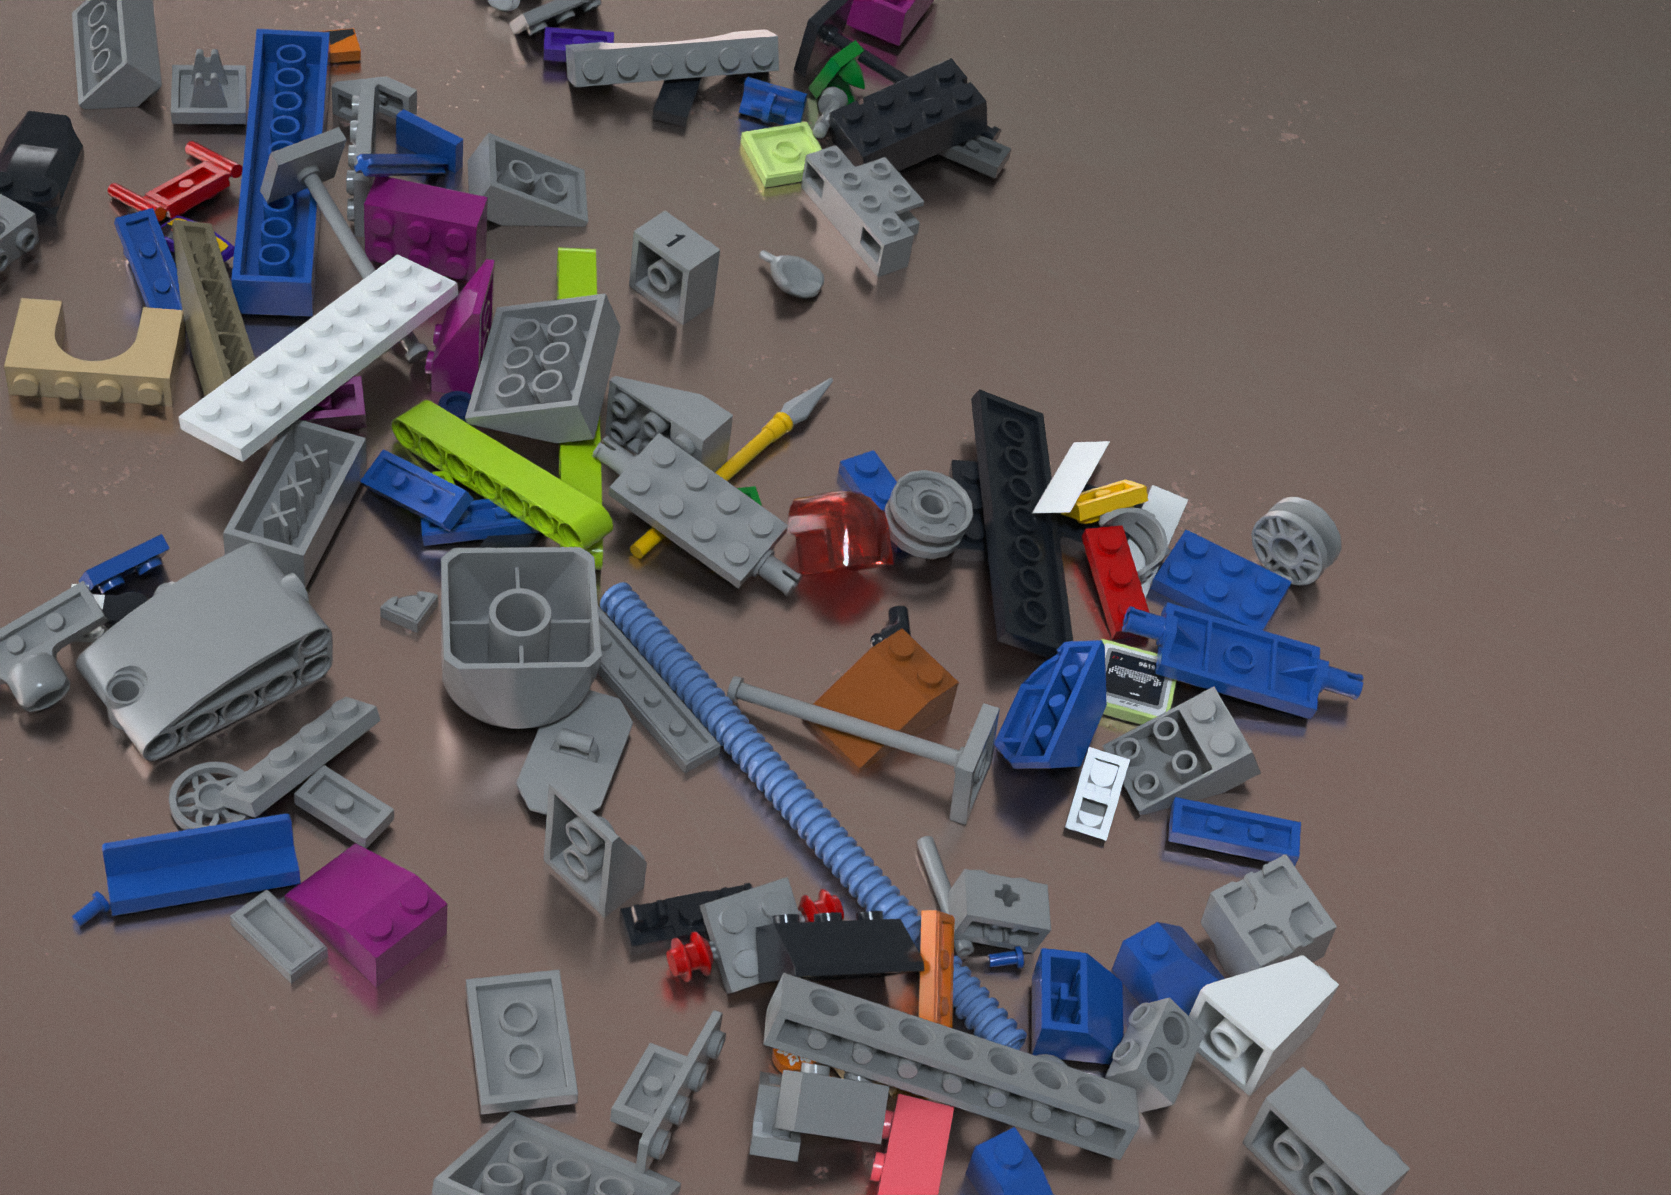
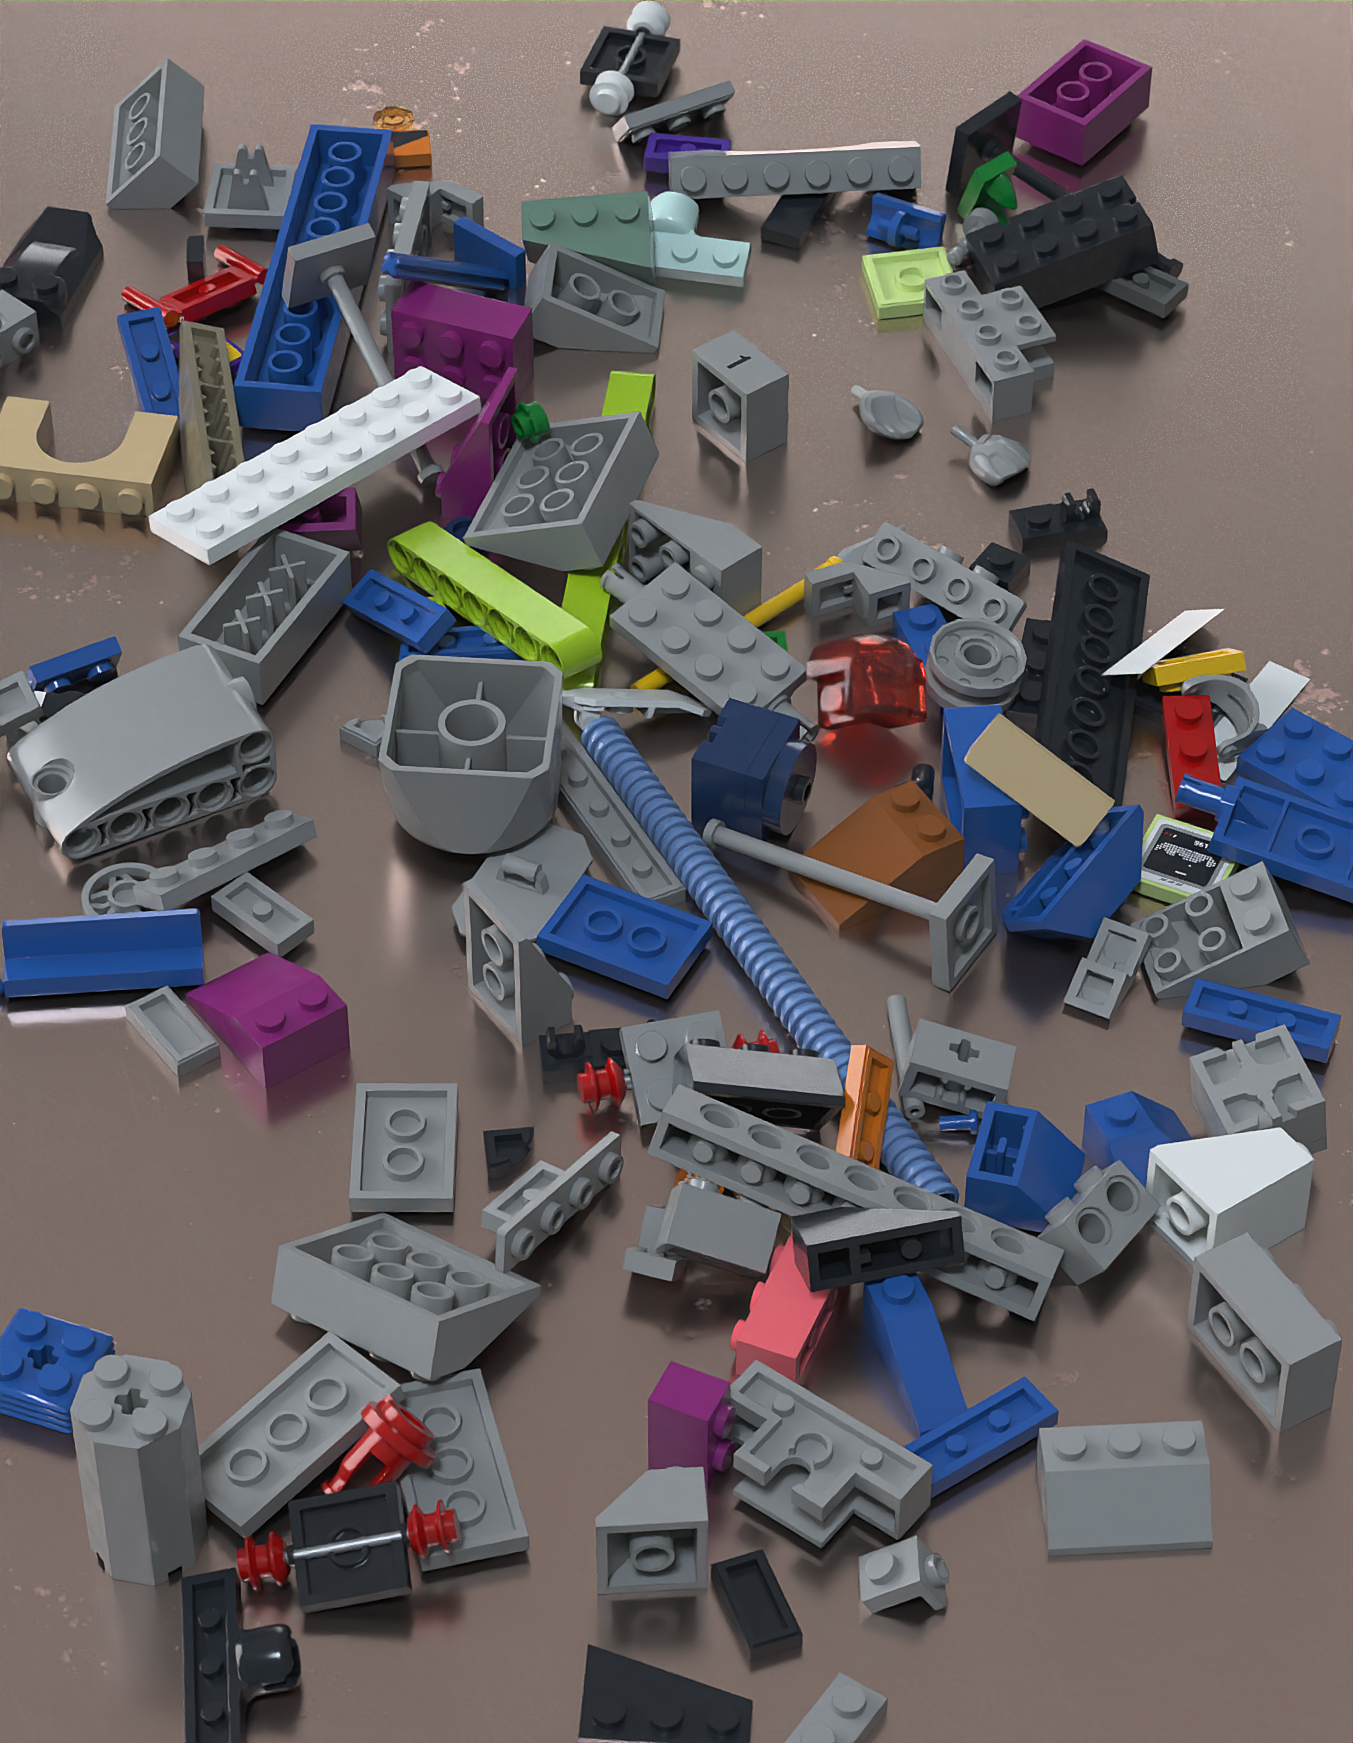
camera: 20 degrees right, 5 degrees down
none -> black tile [186,235,207,285]
none -> clear orange tile [373,105,414,131]
none -> black tile [483,1127,534,1181]
none -> green plate [511,401,550,444]
none -> sand green wedge [521,191,656,287]
none -> blue plate [537,874,713,999]
none -> white piece [562,688,712,730]
none -> light aqua plate [651,192,752,287]
none -> dark blue piece [691,698,817,842]
none -> black slope [791,1207,965,1292]
none -> light grey slope [804,561,911,628]
none -> light grey bracket [862,522,1027,632]
none -> blue piece [940,704,1030,875]
none -> light grey piece [950,424,1032,486]
none -> tan slope [964,713,1115,848]
none -> black plate [969,542,1031,593]
none -> black plate [1008,488,1108,553]

